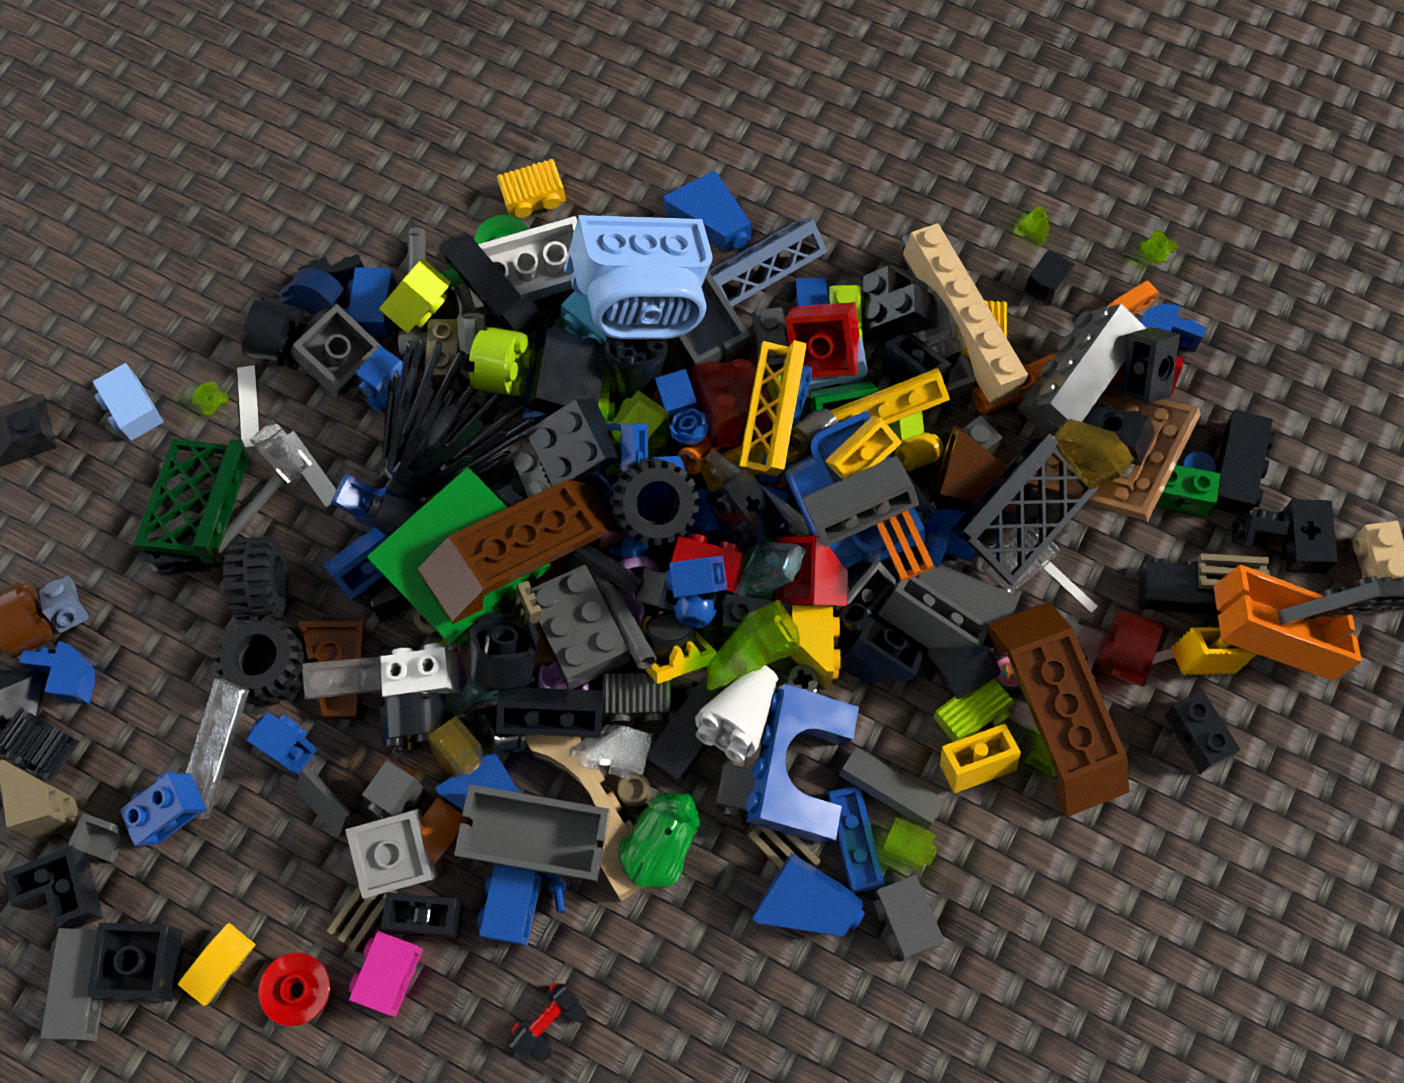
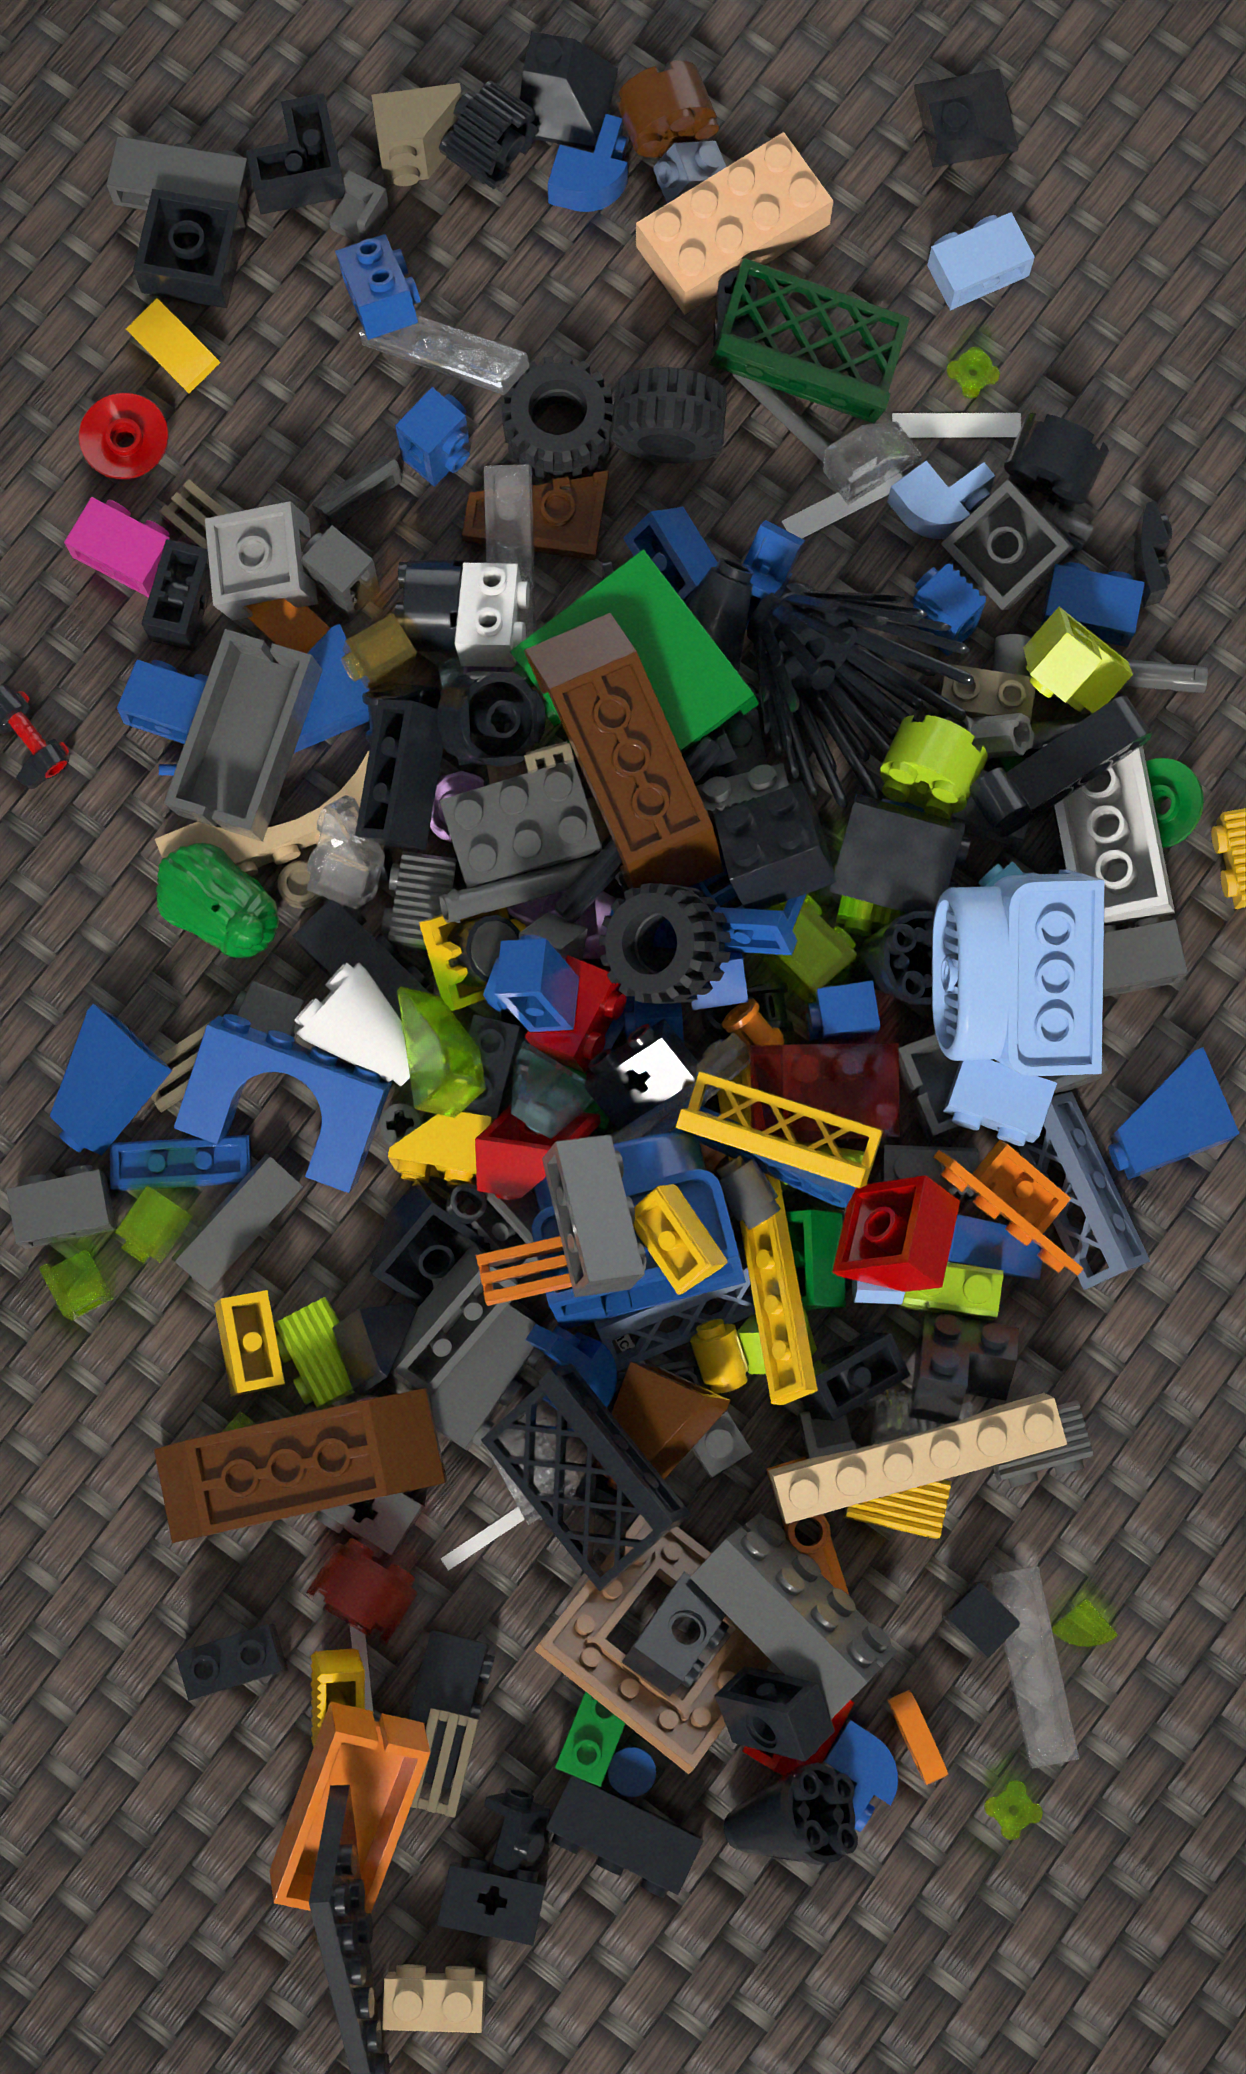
camera: 95 degrees right, 10 degrees up
dark blue brick [277,268,344,315] -> none
blue plate [670,408,709,445] -> none
clear yellow slope [1054,419,1134,490] -> none
none -> clear neon green panel [39,1250,114,1321]
none -> light nougat brick [636,132,833,315]
none -> black cone [724,1763,858,1865]
none -> light blue brick [887,460,995,539]
none -> orange bracket [933,1140,1084,1276]
none -> light blue brick [943,1060,1057,1146]
none -> clear plate [989,1566,1079,1769]

